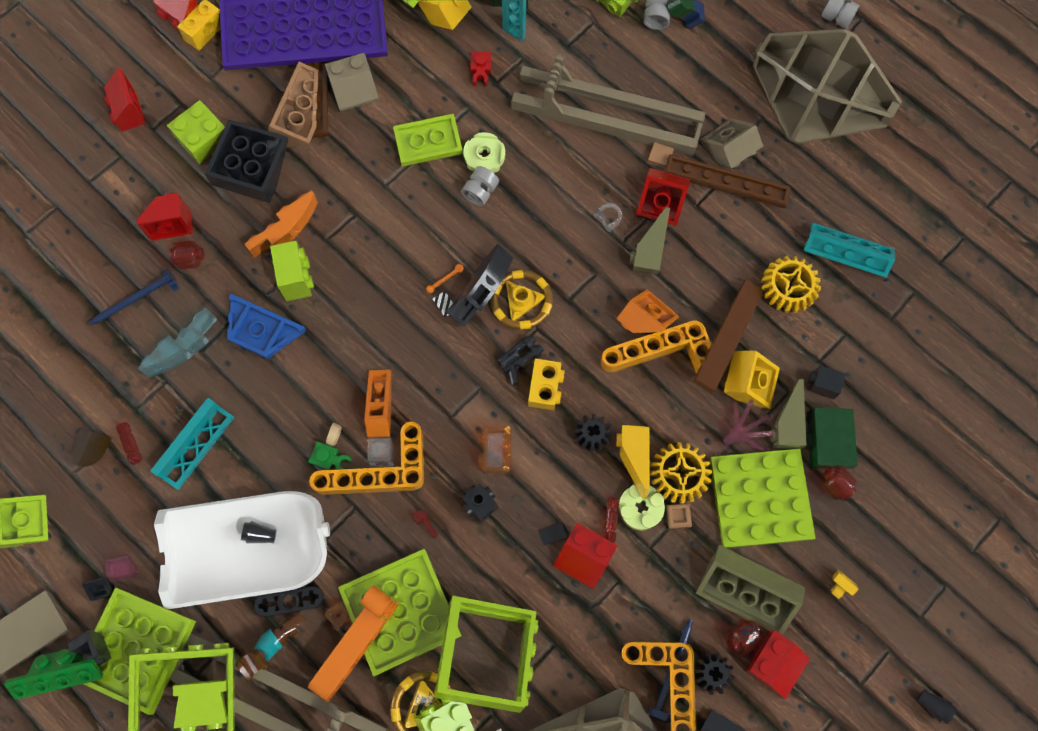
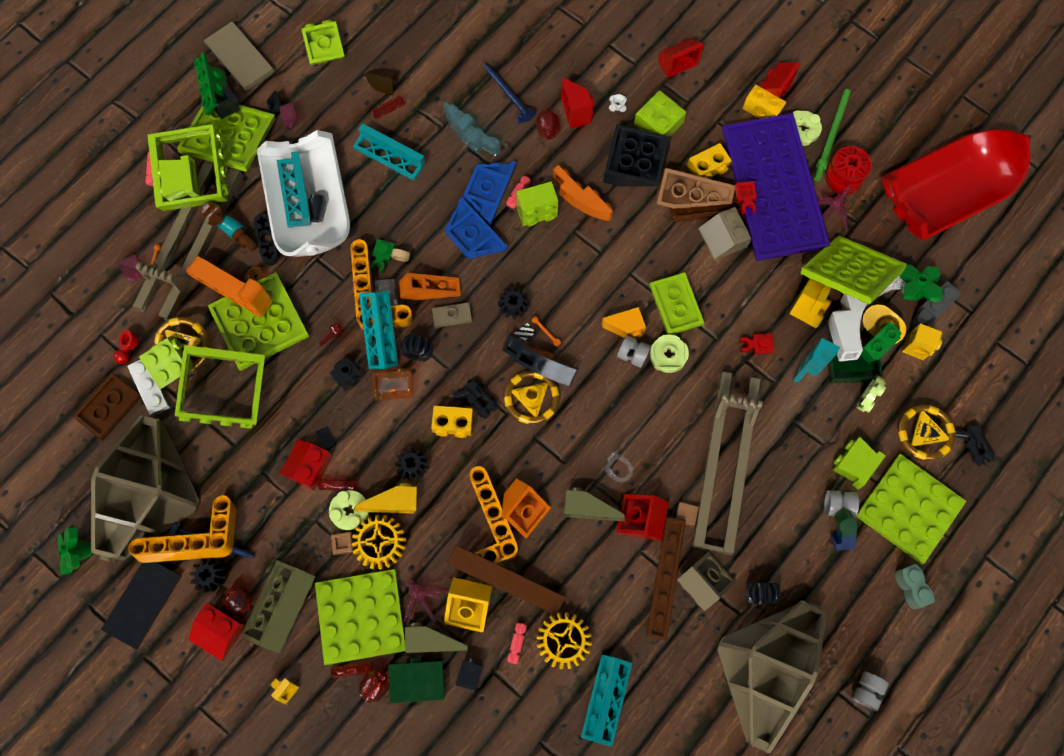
camera: 85 degrees right, 0 degrees up
none -> teal fence [277,151,310,228]
none -> clear red axle [331,662,372,678]
none -> teal fence [359,290,398,369]
none -> black gear [400,334,434,362]
none -> dark tan plate [432,303,472,328]
none -> blue wing [444,197,508,259]
none -> black gear [498,287,530,320]
none -> coral axle [506,176,531,209]
none -> coral axle [507,623,527,664]
none -> light orange slope [601,307,646,339]
none -> white plate [609,94,627,112]
none -> yellow brick [687,143,731,179]
none -> red plate [735,181,757,215]
none -> black gear [746,583,781,604]

